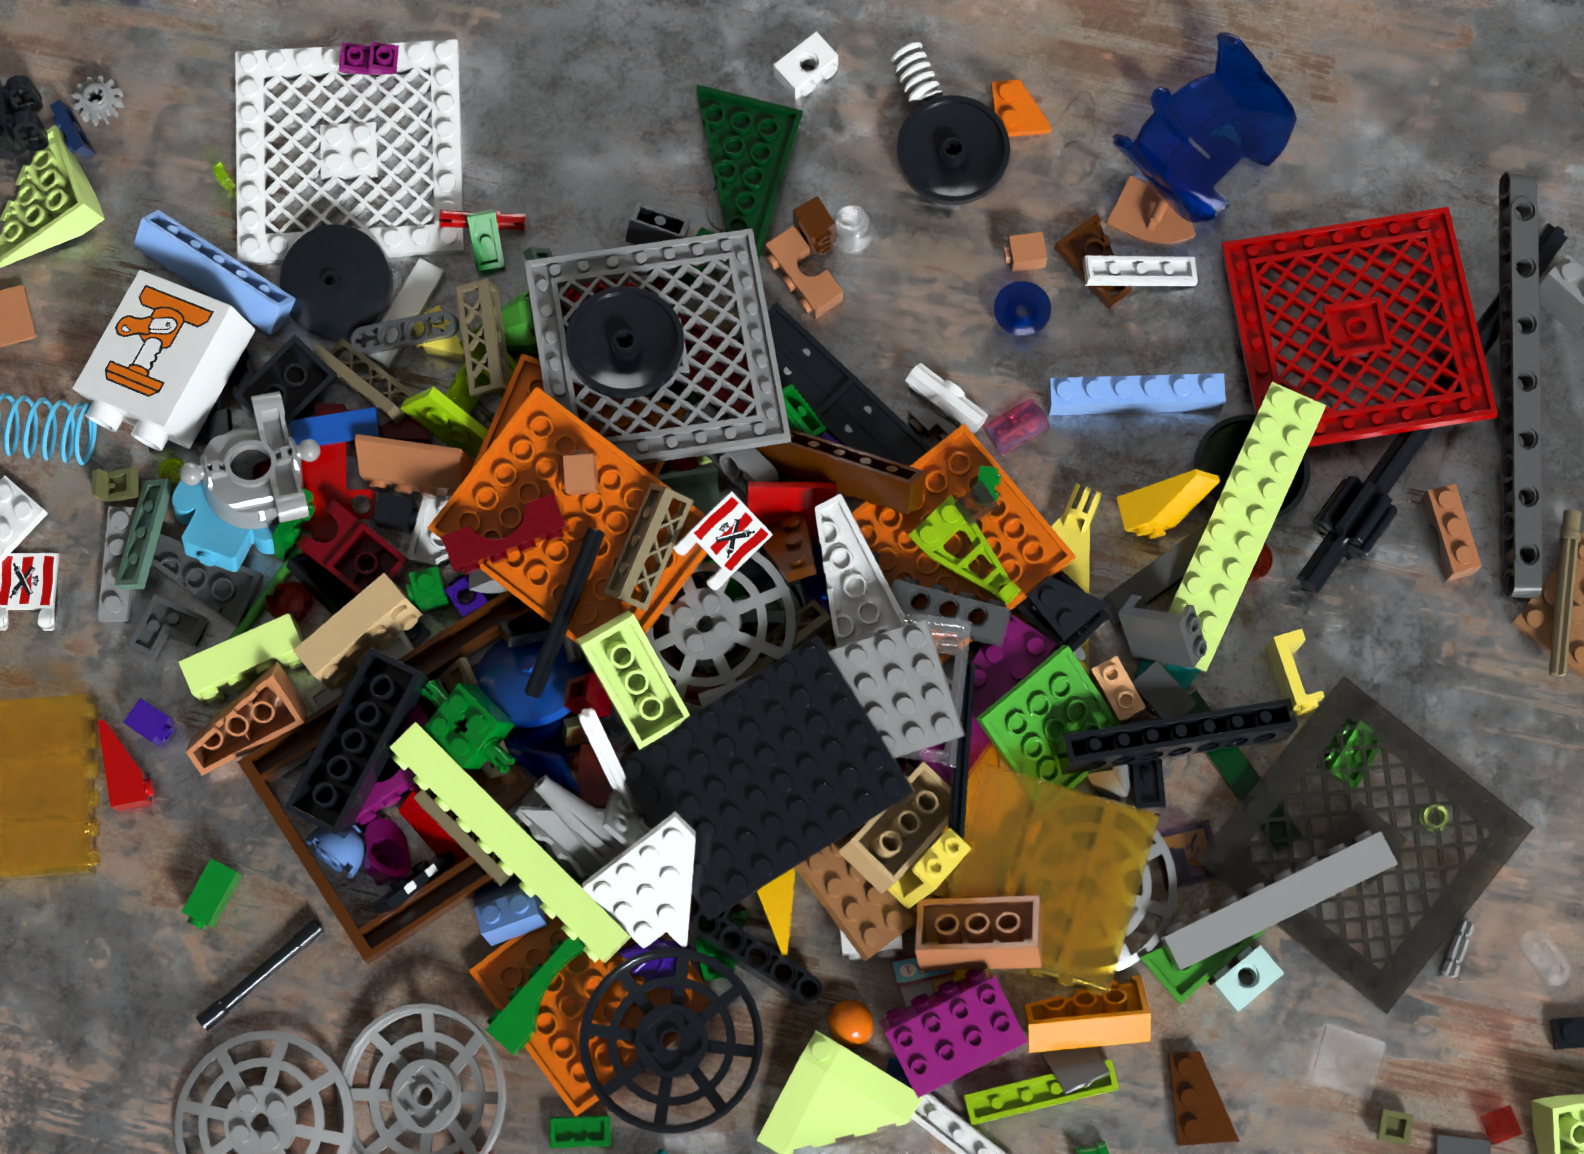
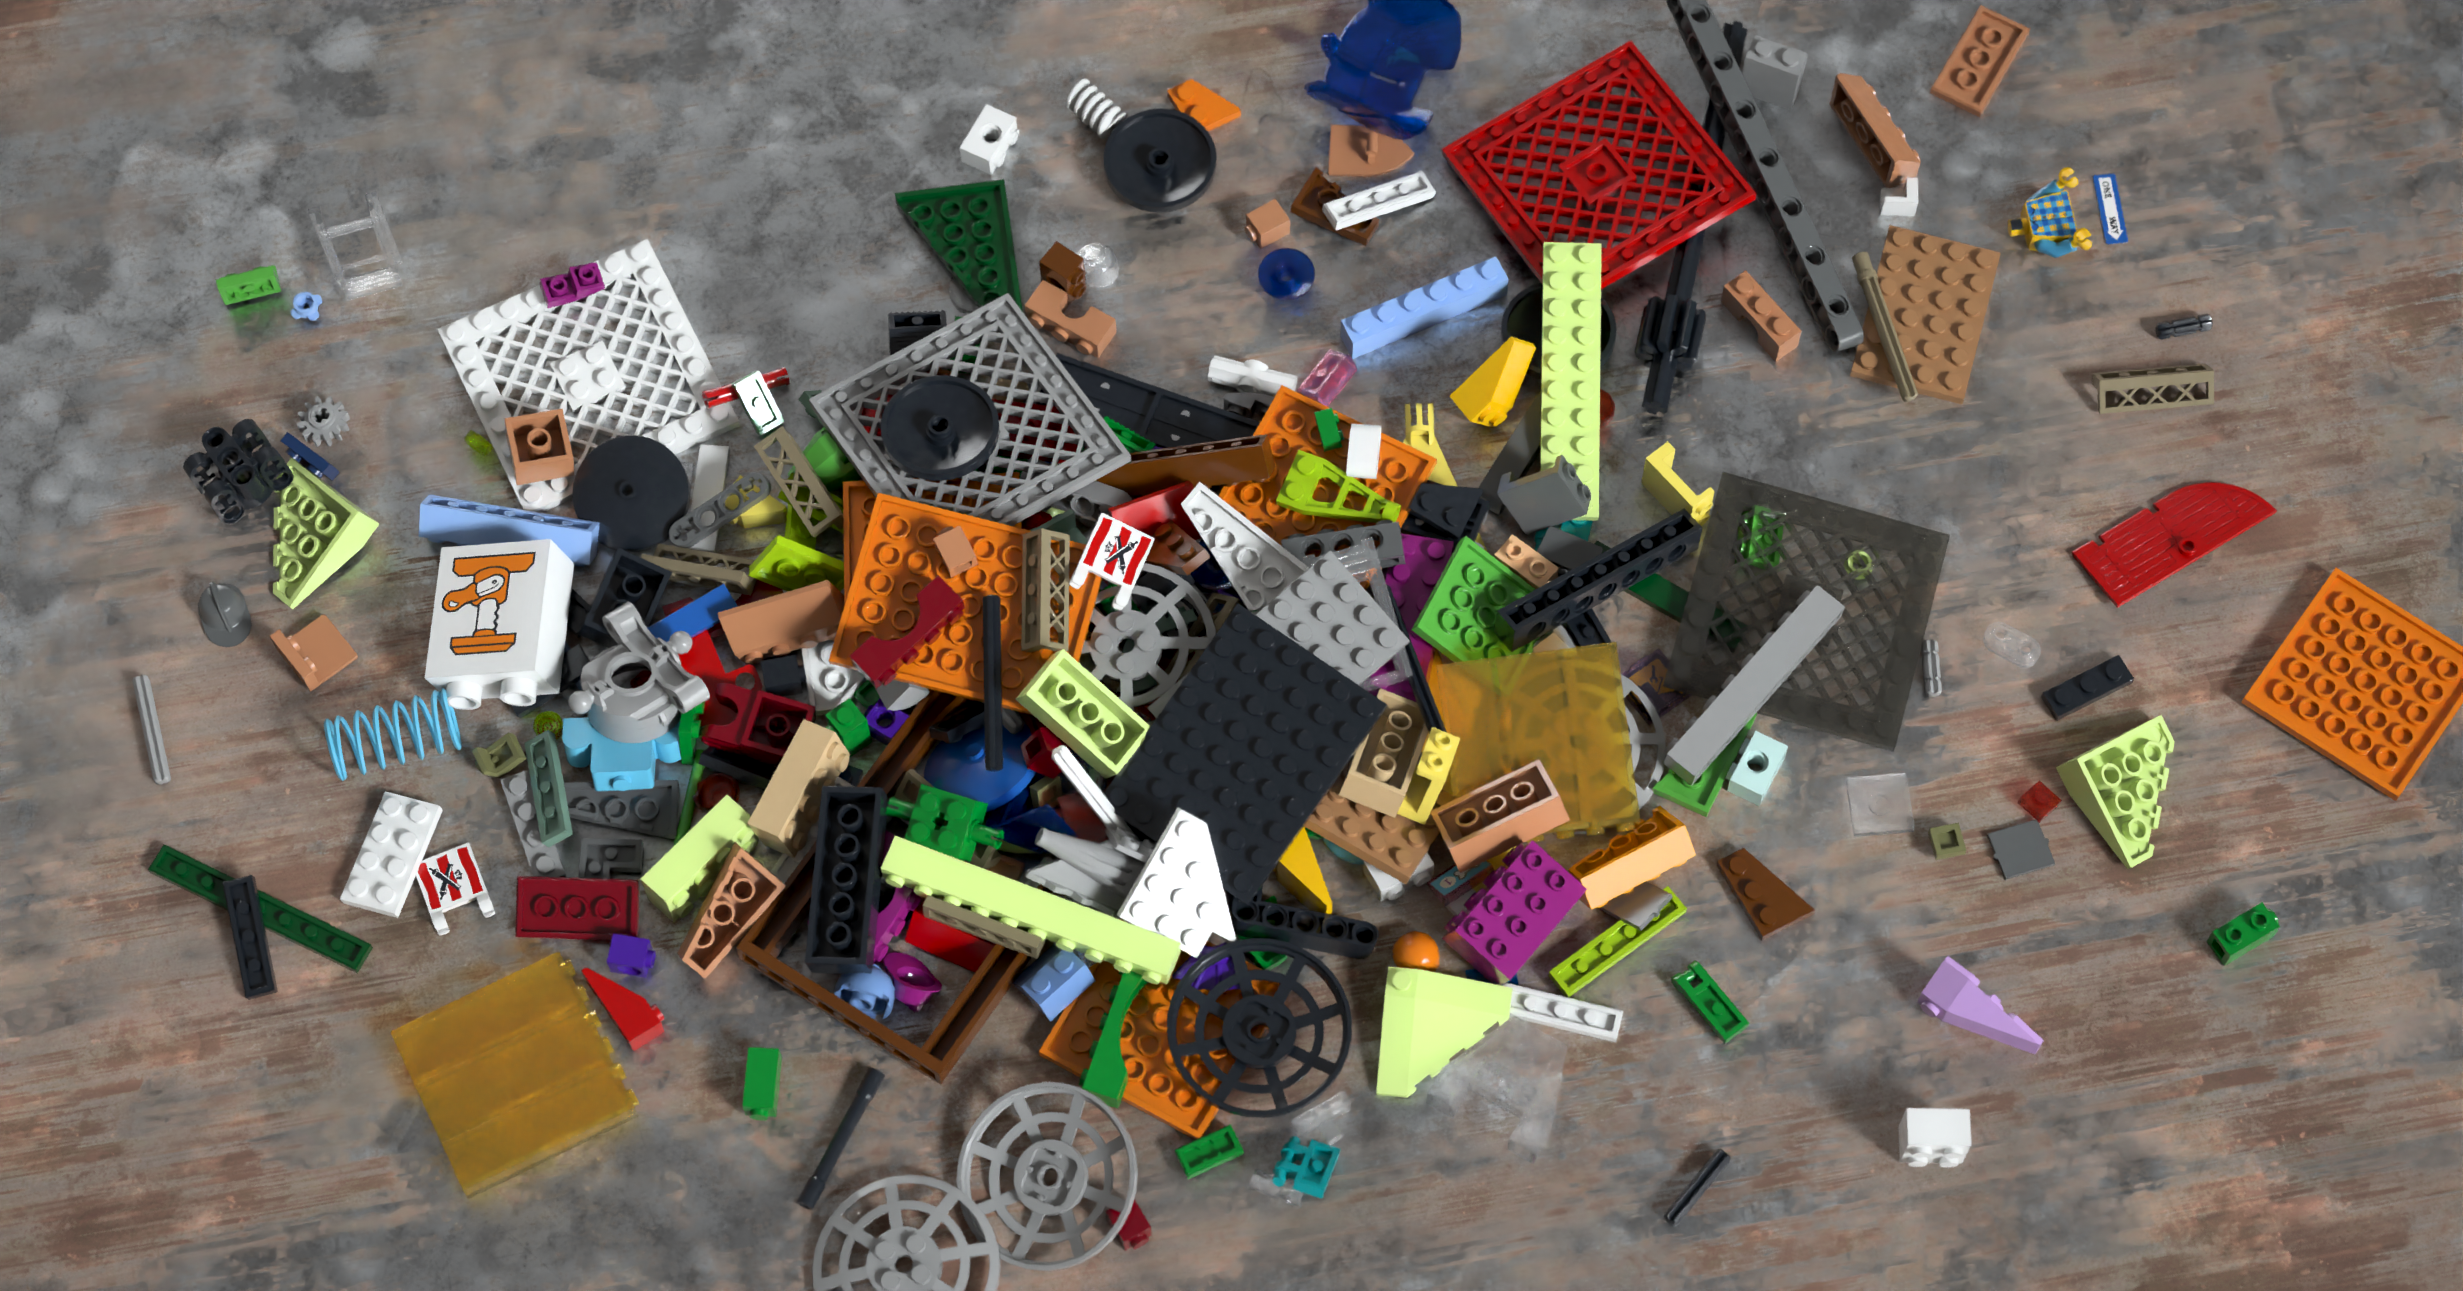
camera: 25 degrees left, 10 degrees down
black plate [372,851,455,914] -> none
clear smoke panel [955,481,1000,527] -> none
none -> nougat brick [504,409,574,485]
none -> dark red tile [515,876,640,940]
none -> white beam [1346,424,1381,479]

